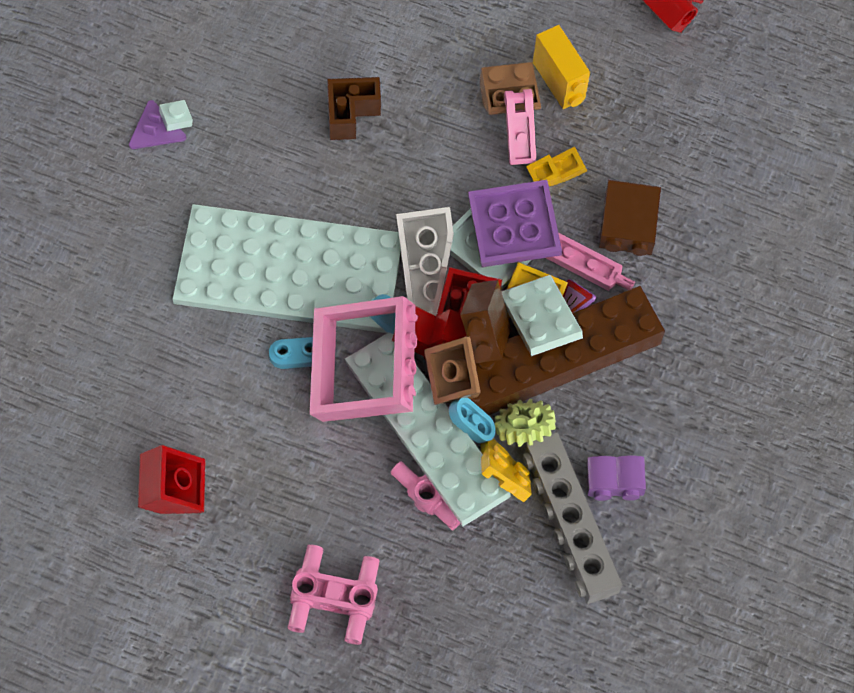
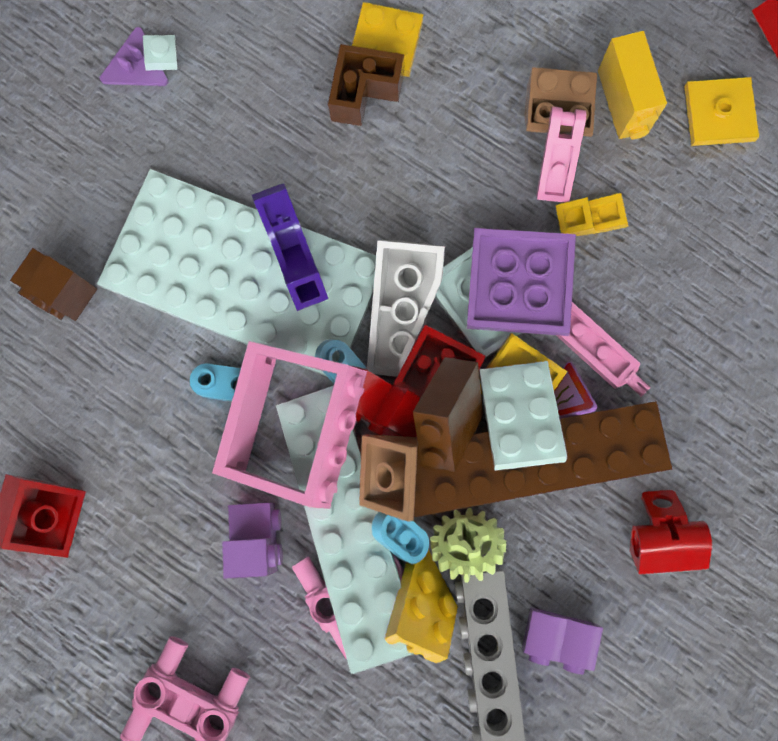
camera: 25 degrees right, 15 degrees up
reddish brown brick [599,180,661,256] -> none
none -> reddish brown brick [10,248,98,321]
none -> medium lavender brick [222,503,283,579]
none -> dark purple arch [252,183,329,311]
none -> yellow plate [352,2,424,77]
none -> red piece [629,490,712,574]
none -> yellow plate [684,77,759,146]

